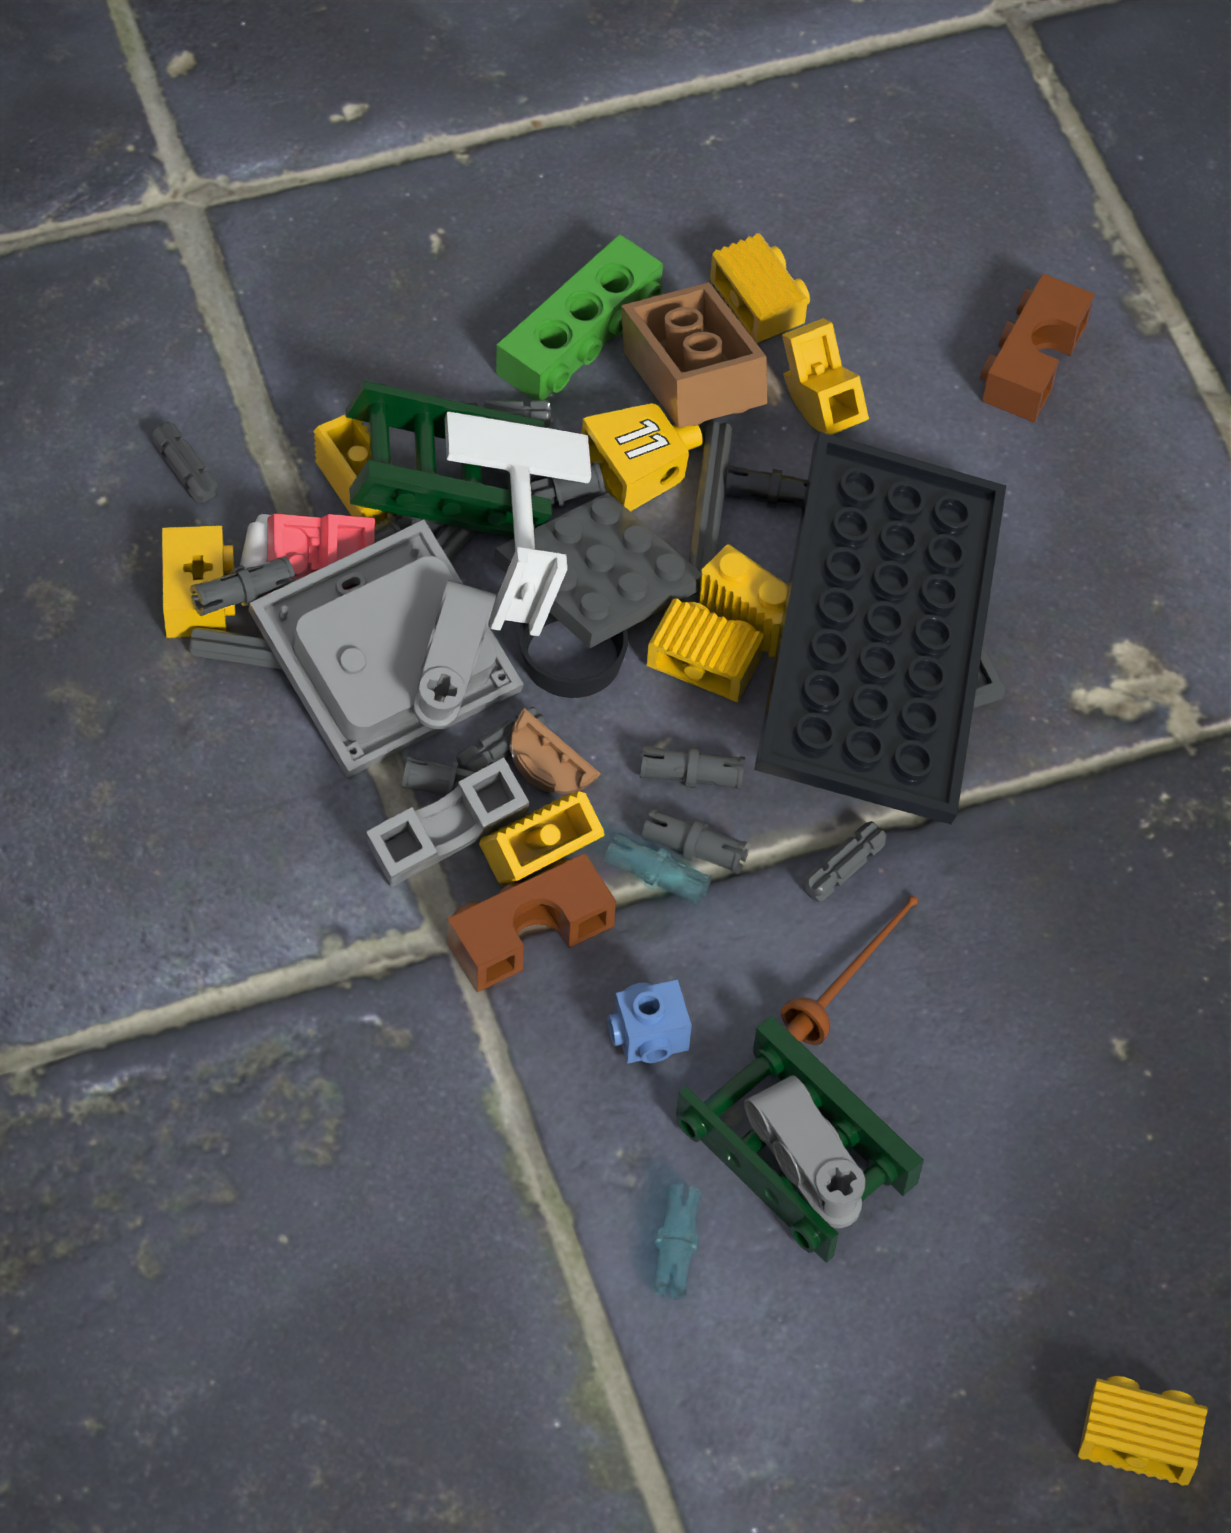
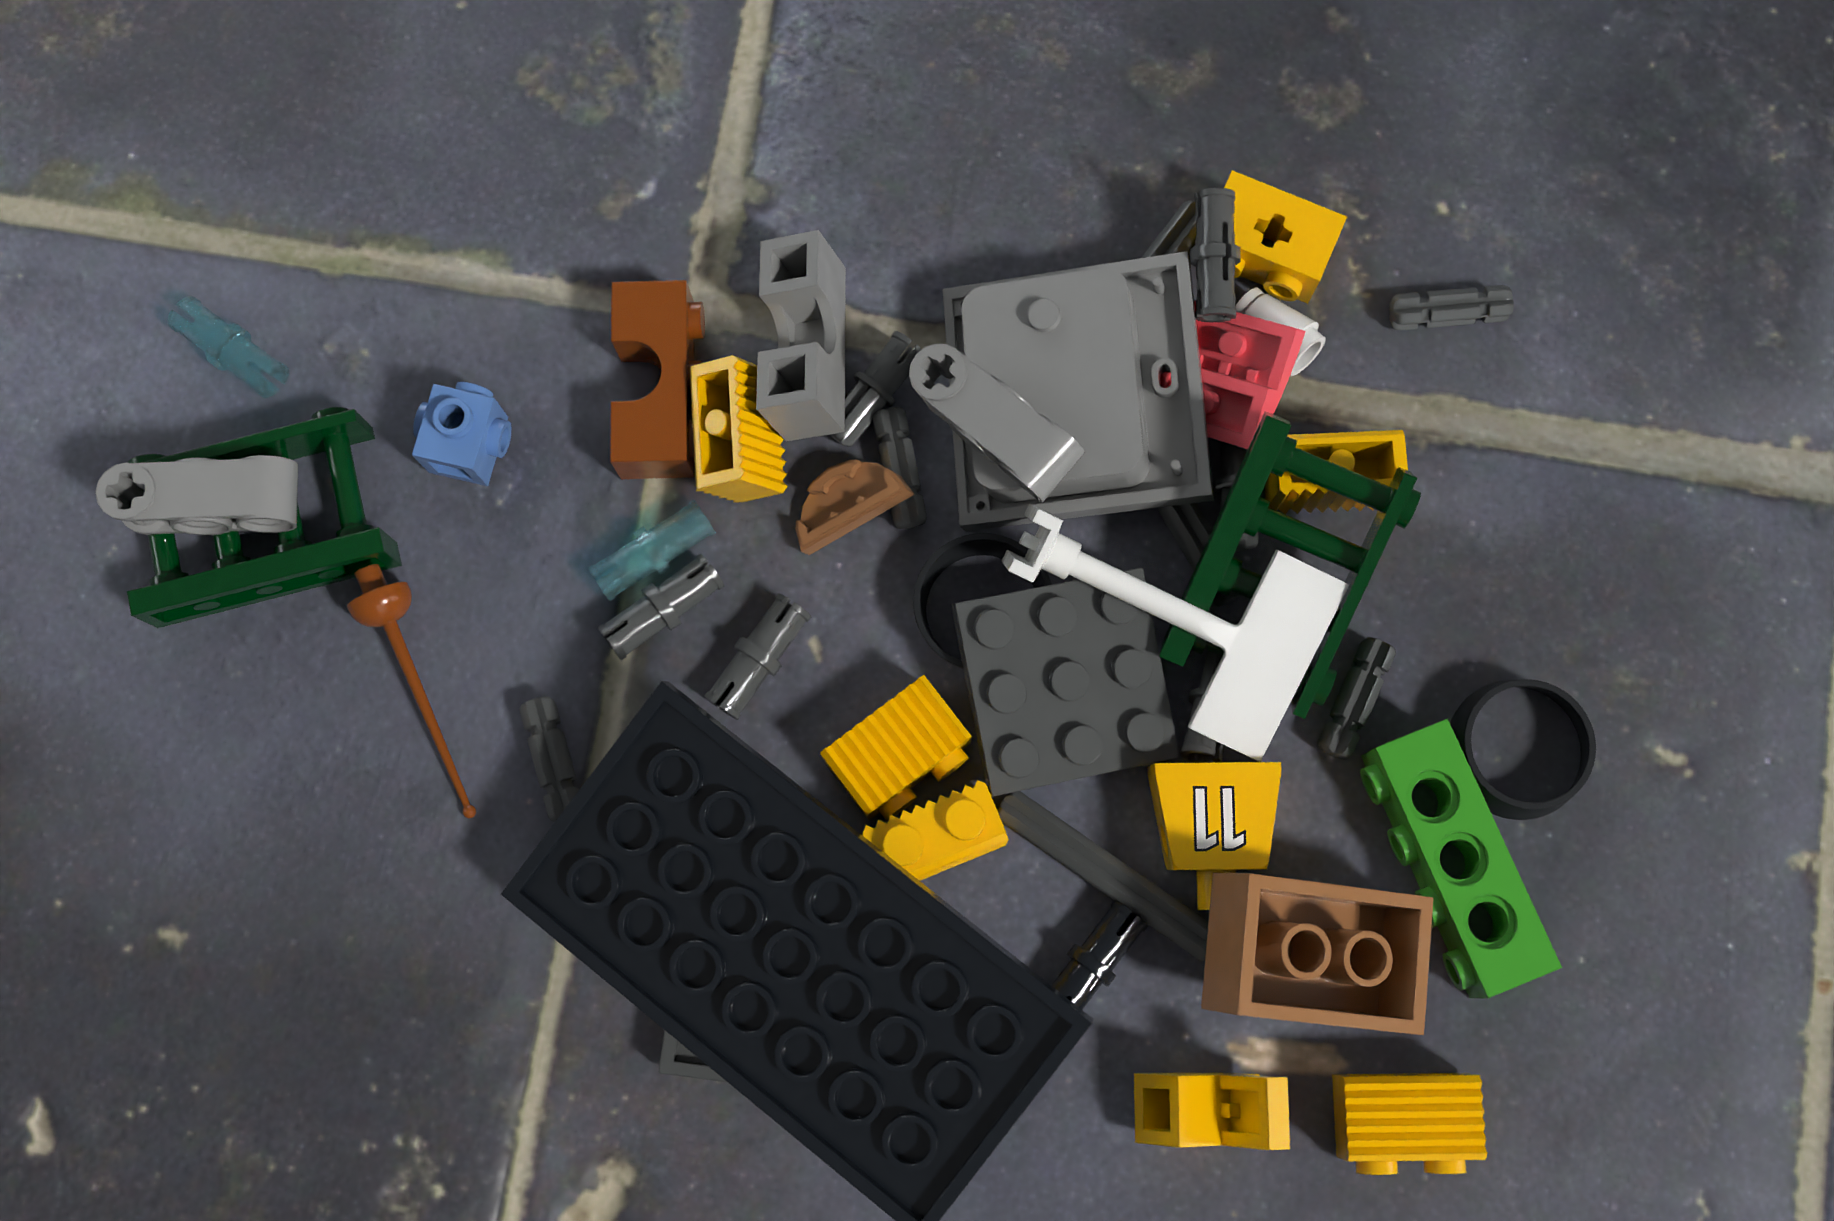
camera: 125 degrees right, 20 degrees up
none -> black tyre [1450,679,1596,820]

